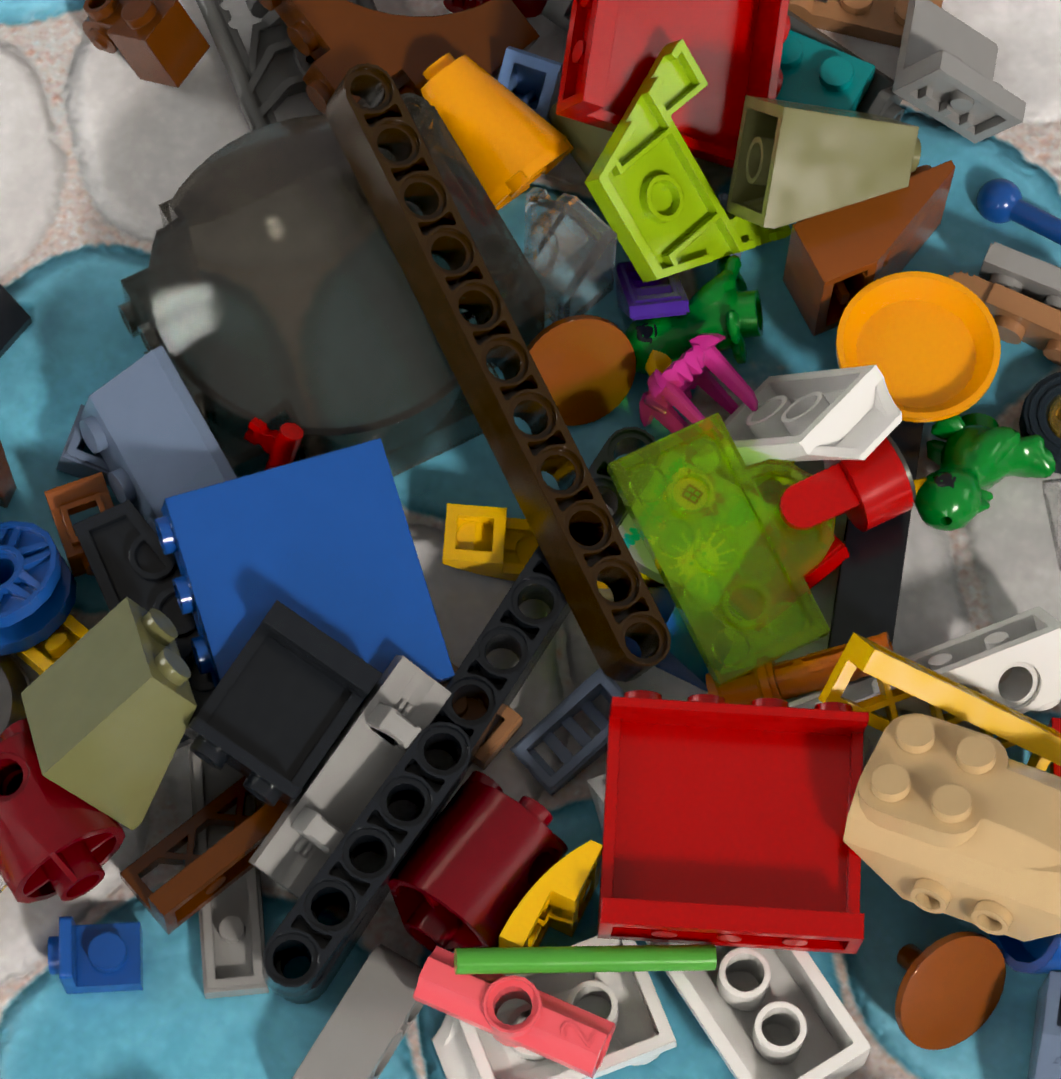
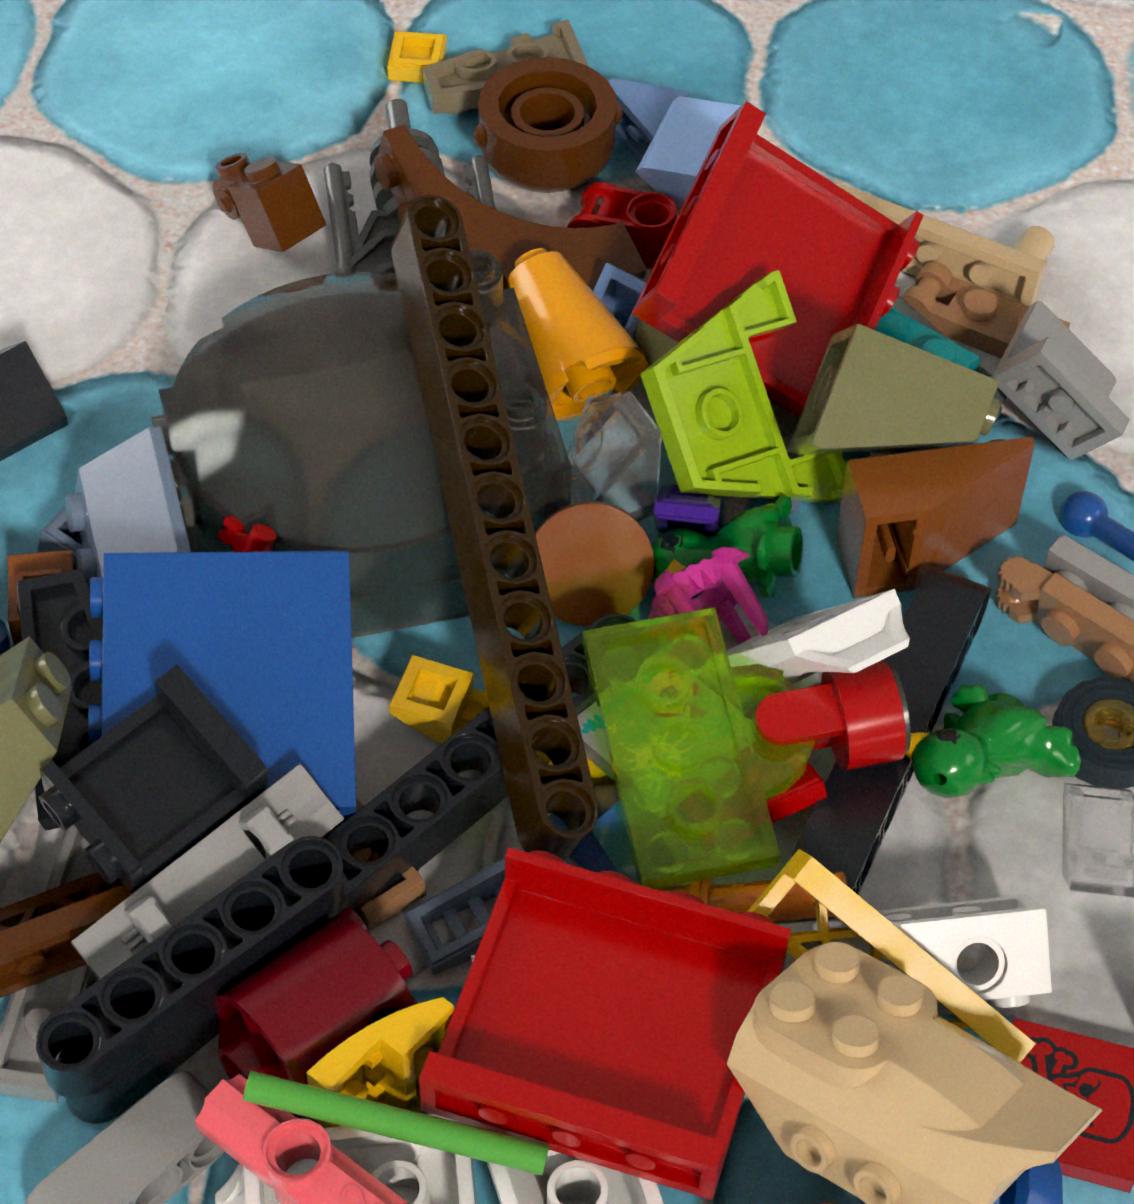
camera: 15 degrees right, 15 degrees down
light orange piece [835,271,1001,423] -> none

